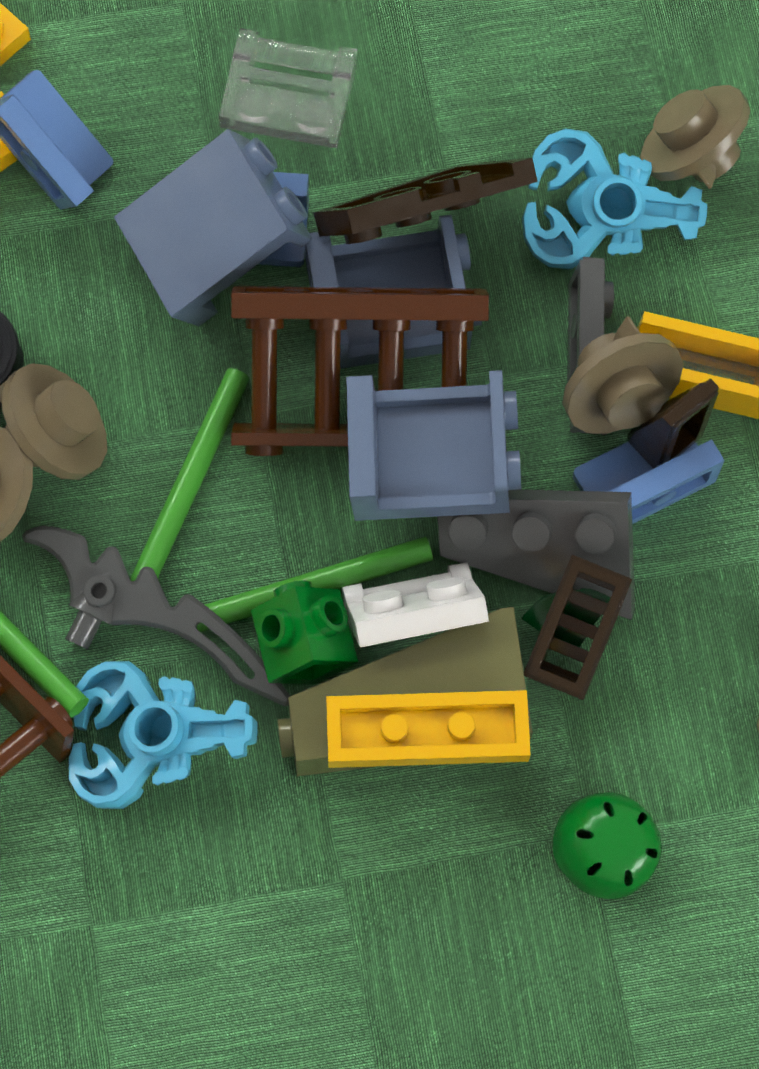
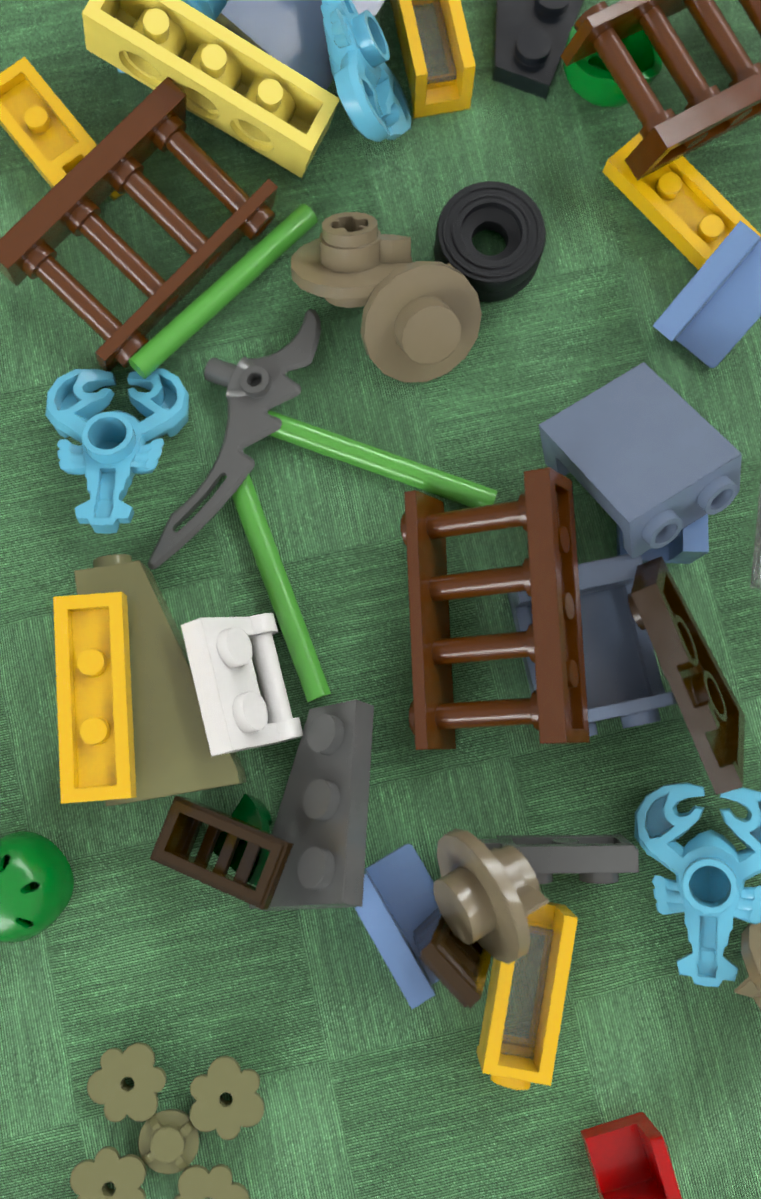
camera: 85 degrees right, 10 degrees up
green brick [251,580,358,685] -> none
sand blue panel [346,370,521,521] -> none

